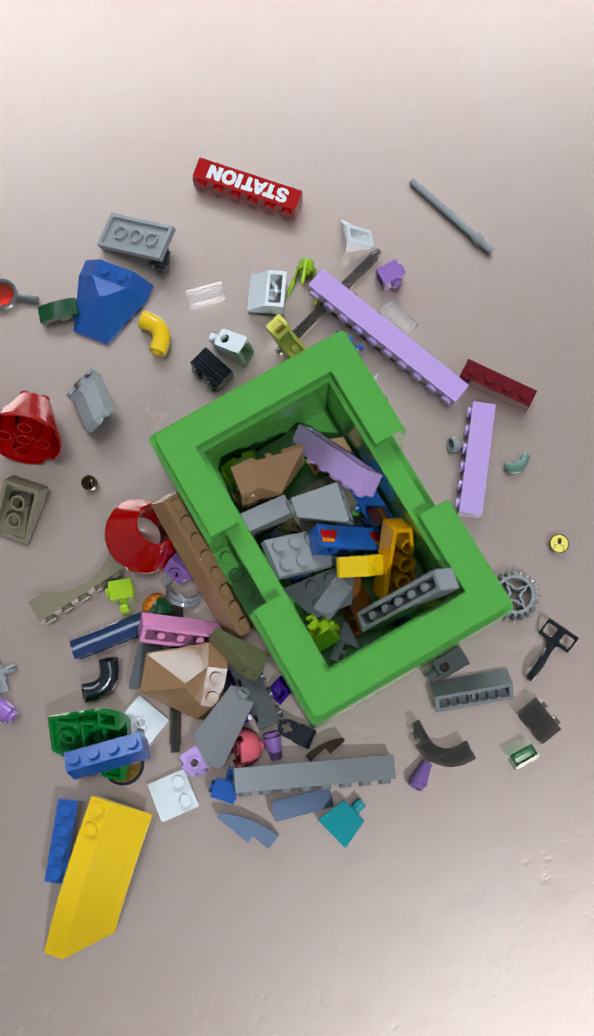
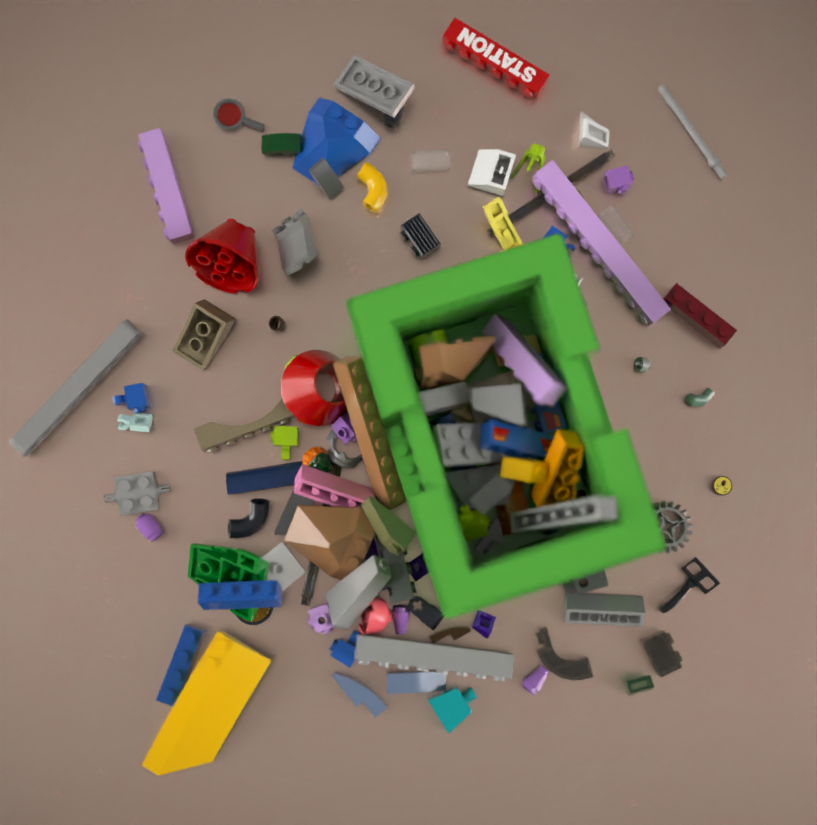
camera: 10 degrees right, 5 degrees up
white plate [147,769,200,822] -> none
white torso [208,328,254,367] -> none
lavender brick [454,401,496,519] -> none
none -> dark grey slope [309,157,345,200]
none -> dark purple slope [472,610,496,639]

